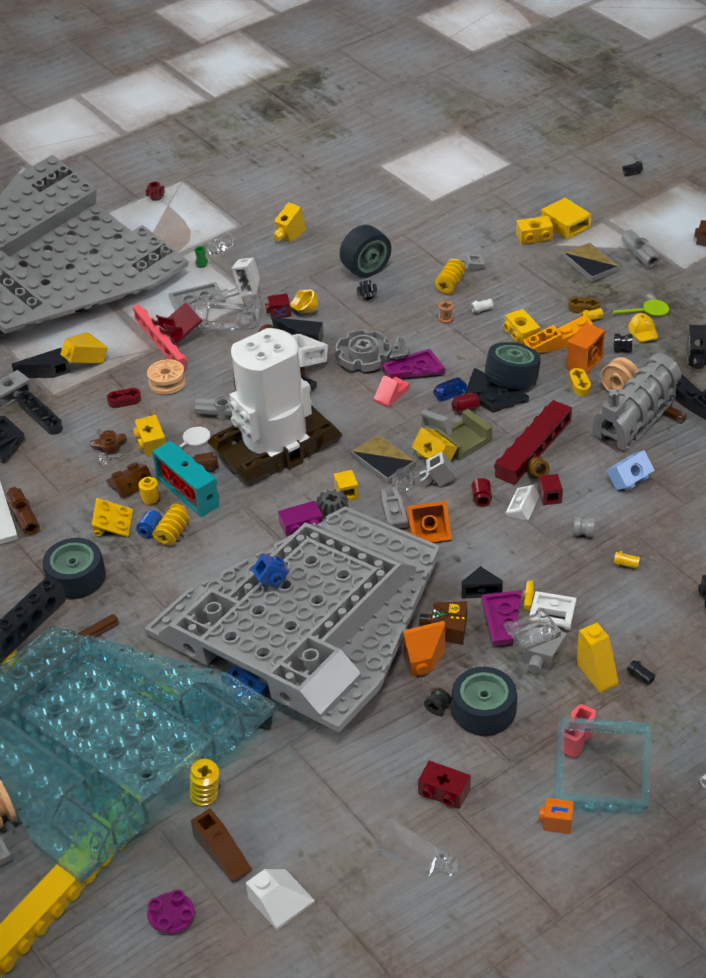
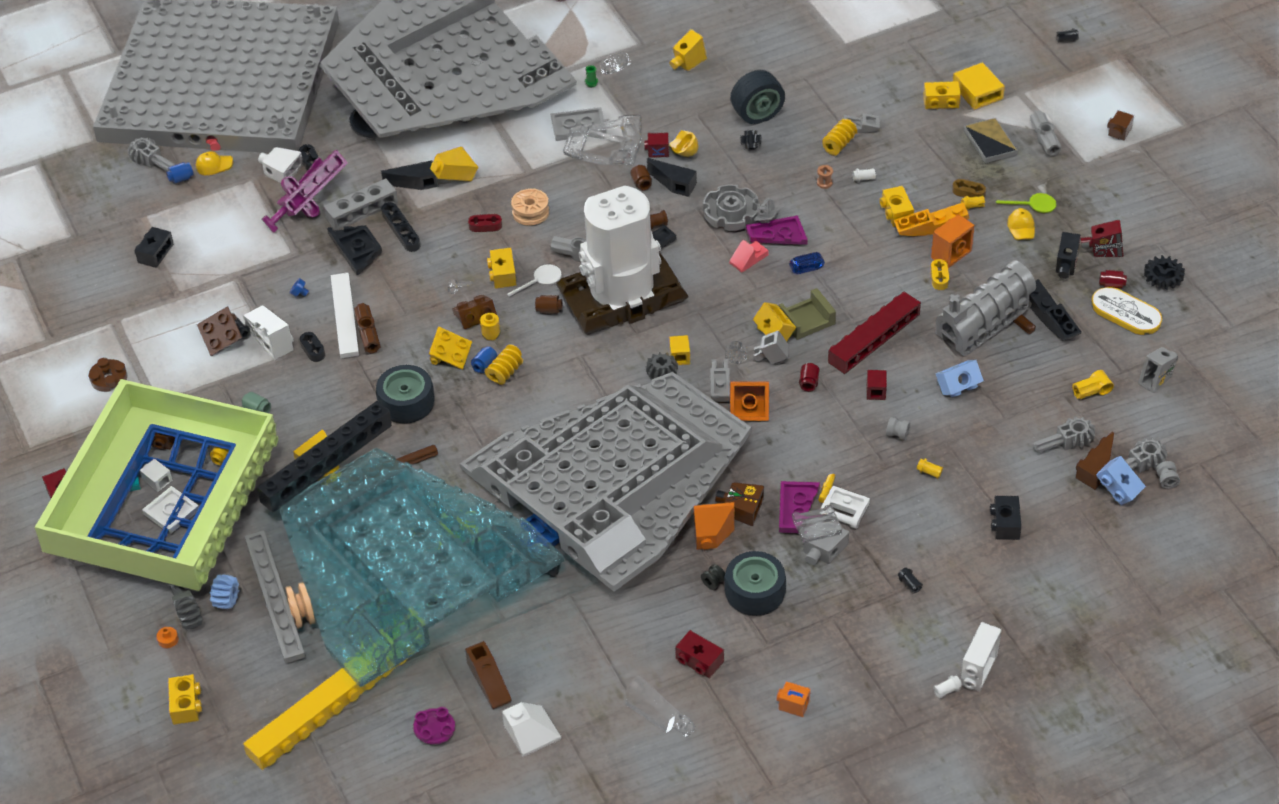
camera: 10 degrees right, 5 degrees up
reddish brown plate [90,430,126,453] -> none
coral plate [133,304,187,372] -> none
dark red plate [151,302,203,343] -> none
teal brick [152,441,220,517] -> none
yellow piece [190,759,219,806] -> none
white torso [232,257,260,297] -> none
blue brick [251,553,289,588] -> none
magenta brick [278,500,323,537] -> none
white window [292,334,328,367] -> none
tile [351,434,416,483] -> none
light grey tile [420,410,452,436] -> none
dark red brick [451,393,480,414] -> none
black slope [461,566,503,599] -> none
black wing [465,368,529,413] -> none
black wheel [485,342,541,389] -> none
white slope [505,485,539,520] -> none
pearl gold brick [527,457,550,478] -> none
clear light blue window [555,717,651,812] -> none
coral brick [560,704,596,758] -> none
yellow slope [577,623,619,693] -> none
light nougat wheel [601,357,639,391] -> none
black wheel [614,334,633,352] -> none

